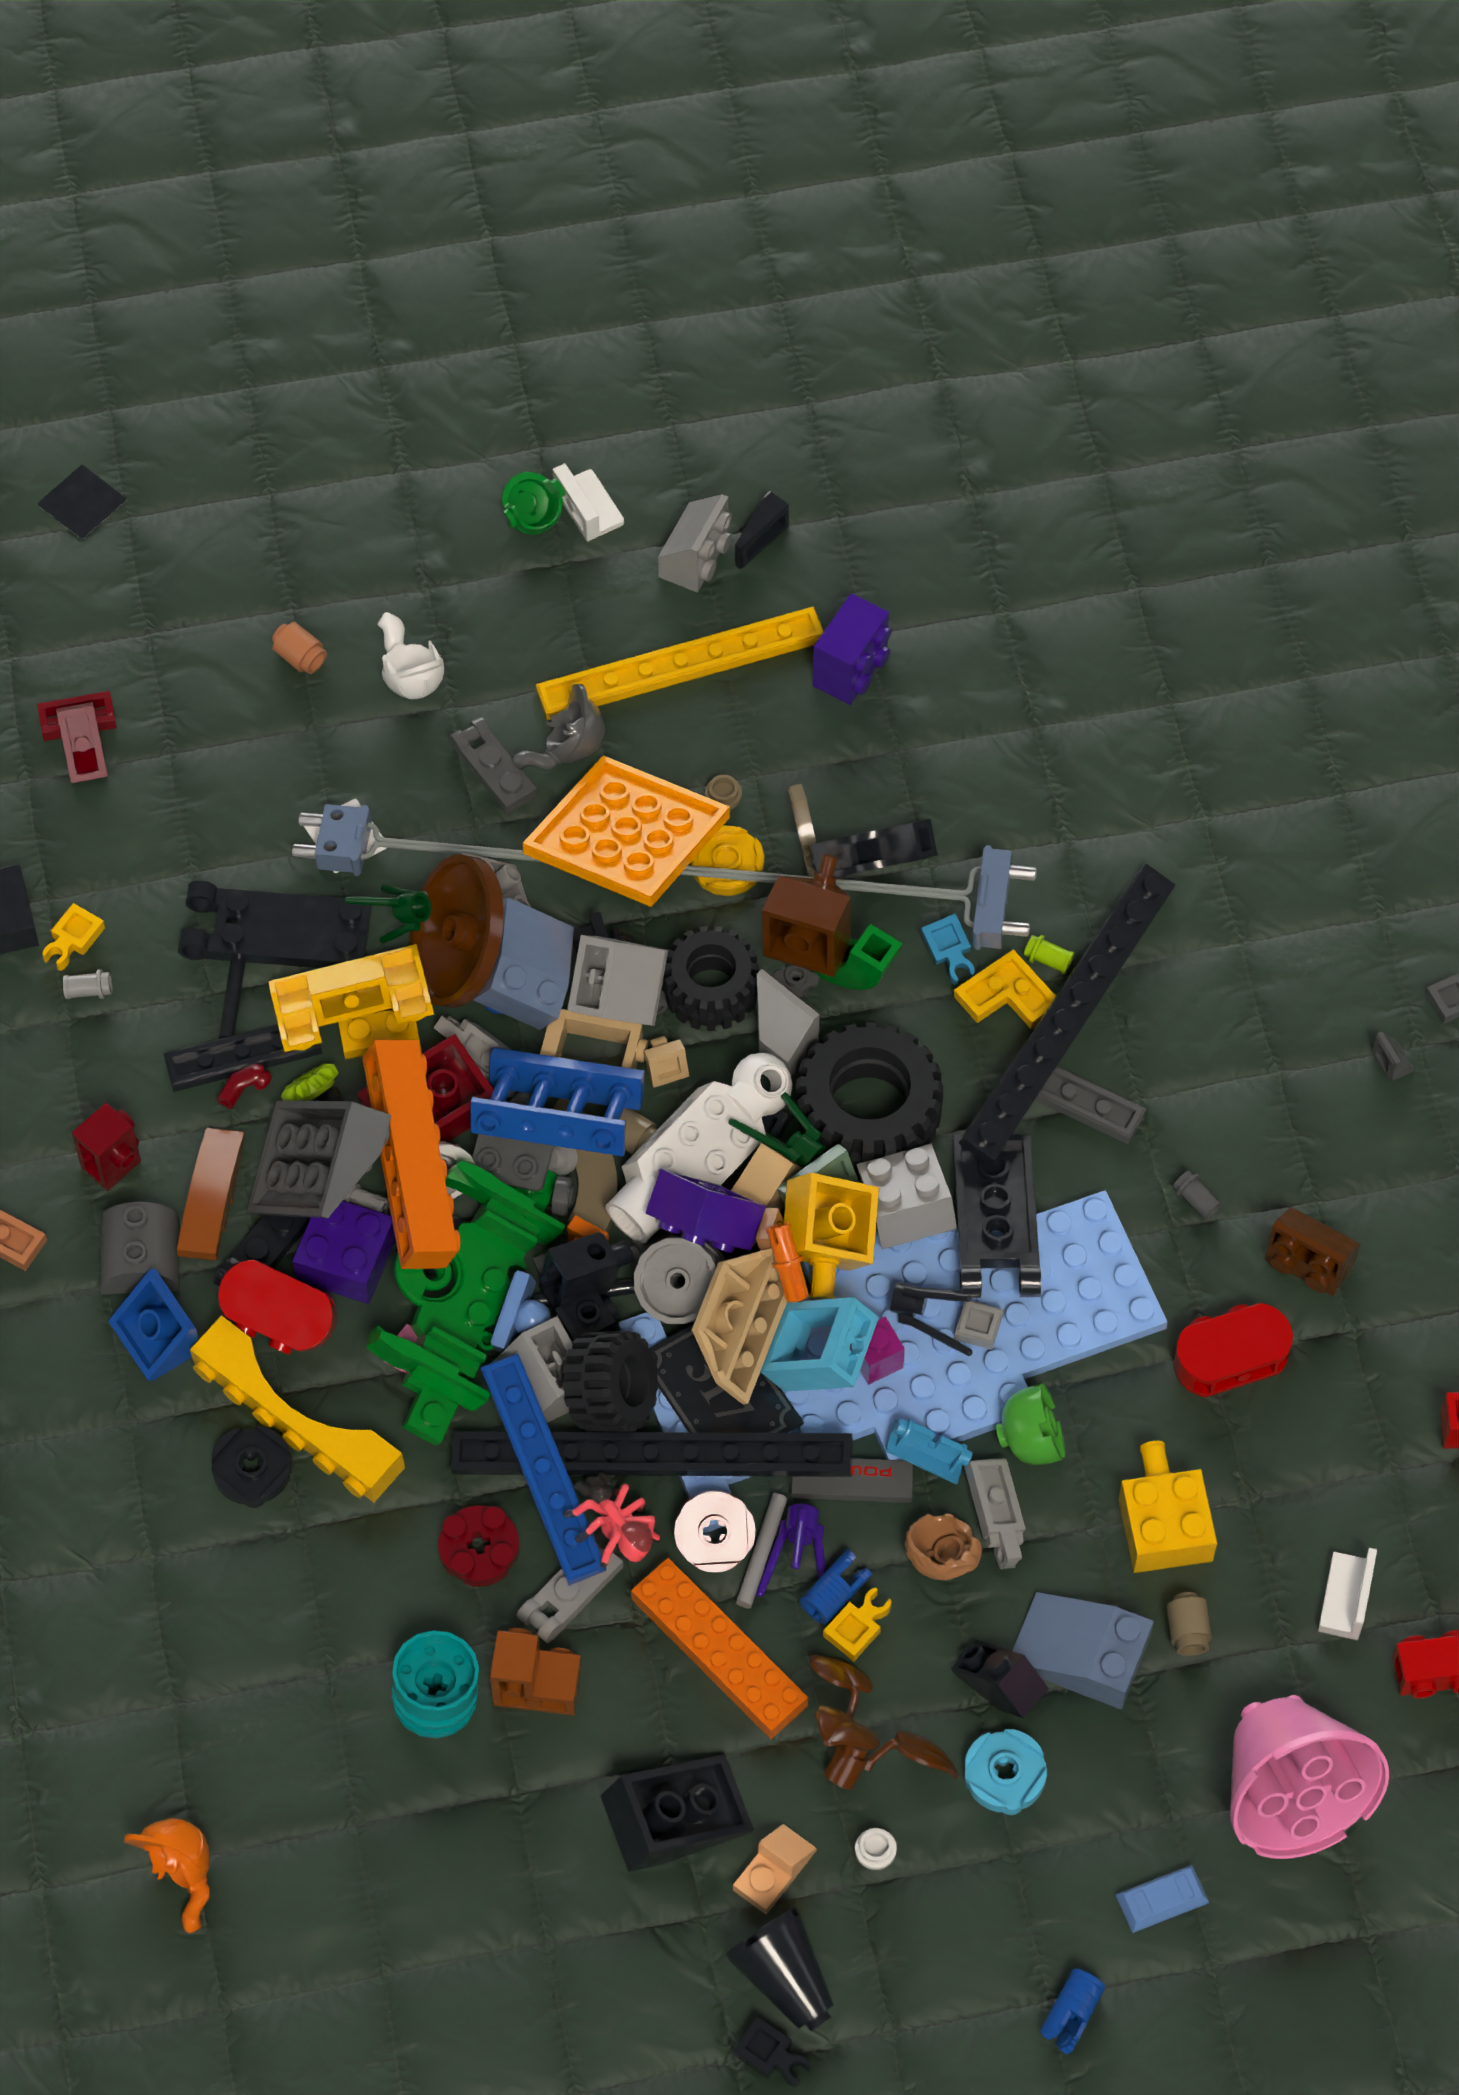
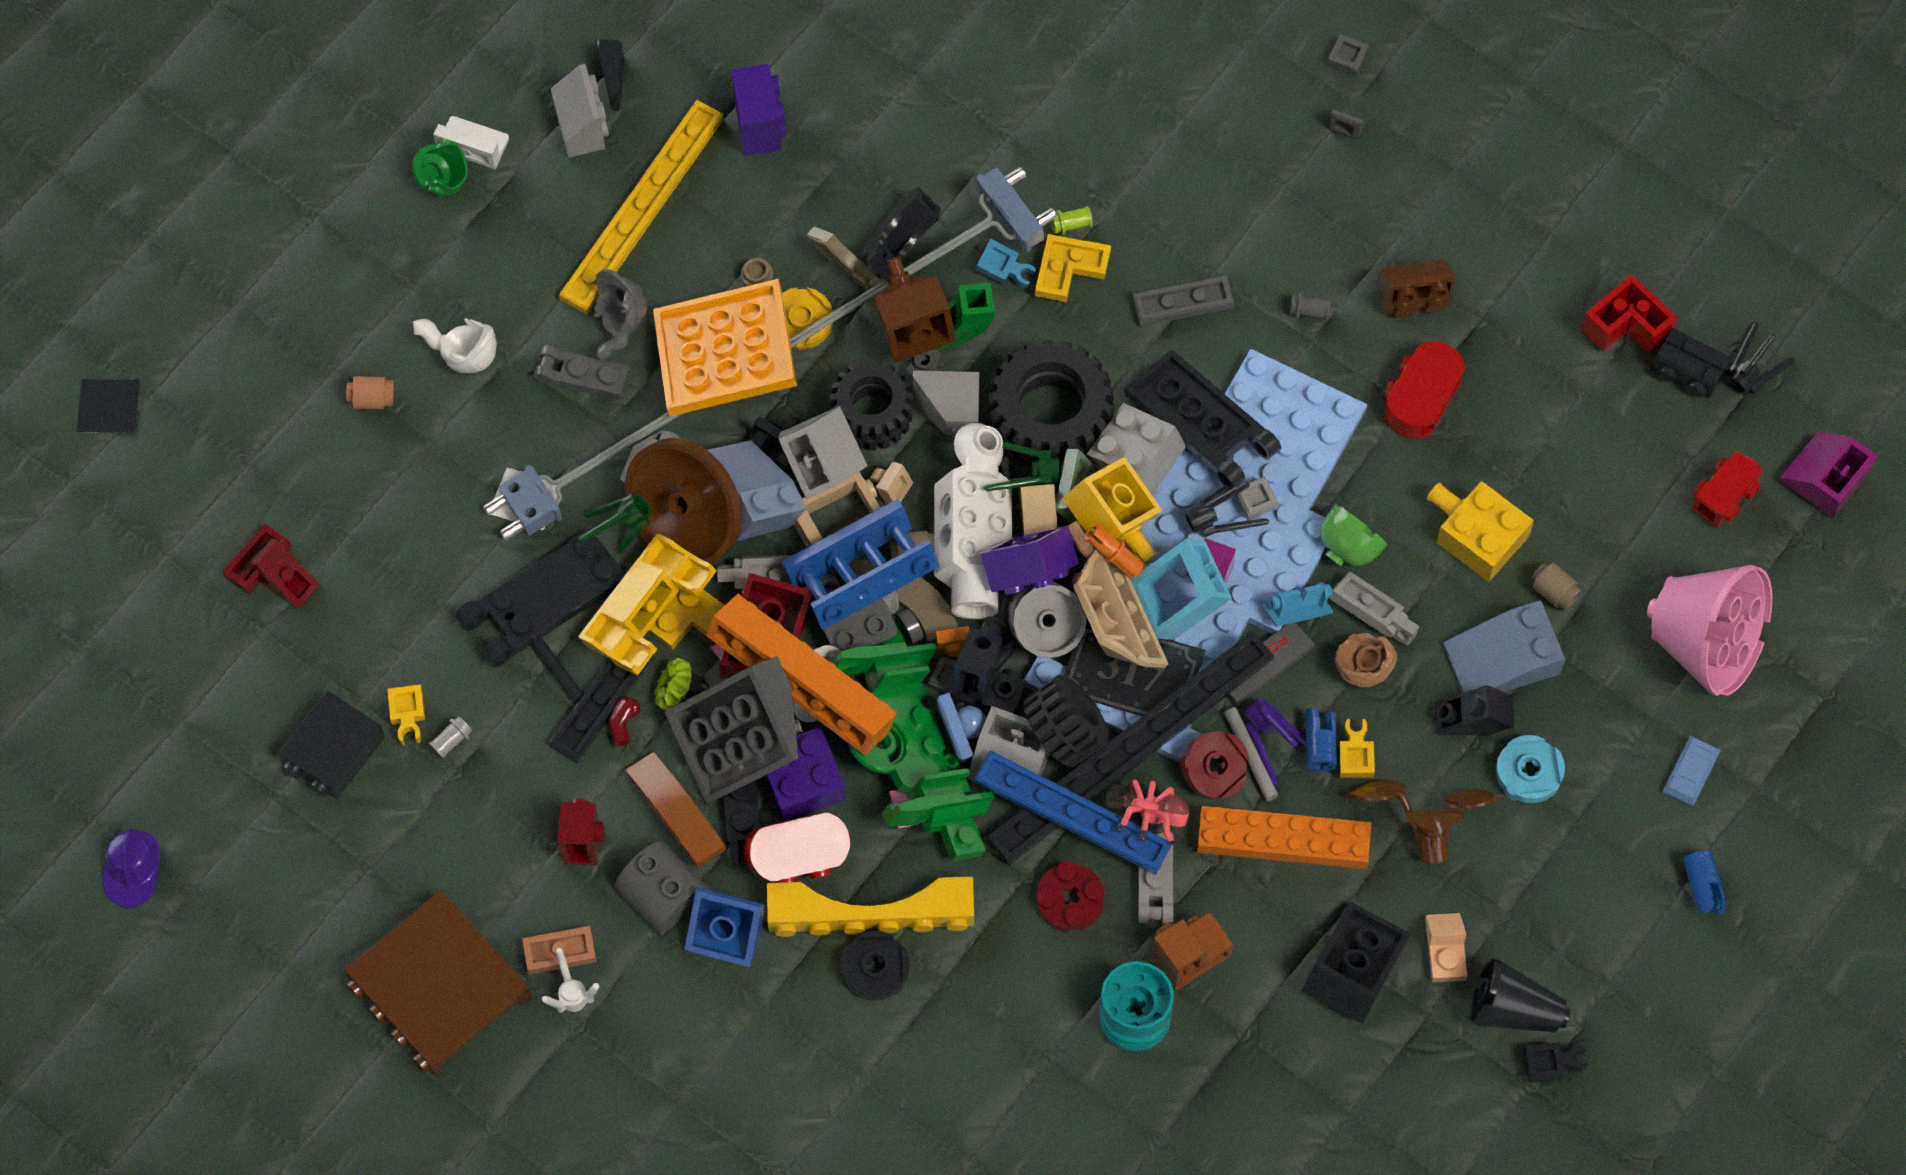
camera: 40 degrees left, 5 degrees up
white plate [855,1828,897,1870] -> none
black plate [958,863,1176,1166] -> none
white panel [1318,1548,1377,1640] -> none

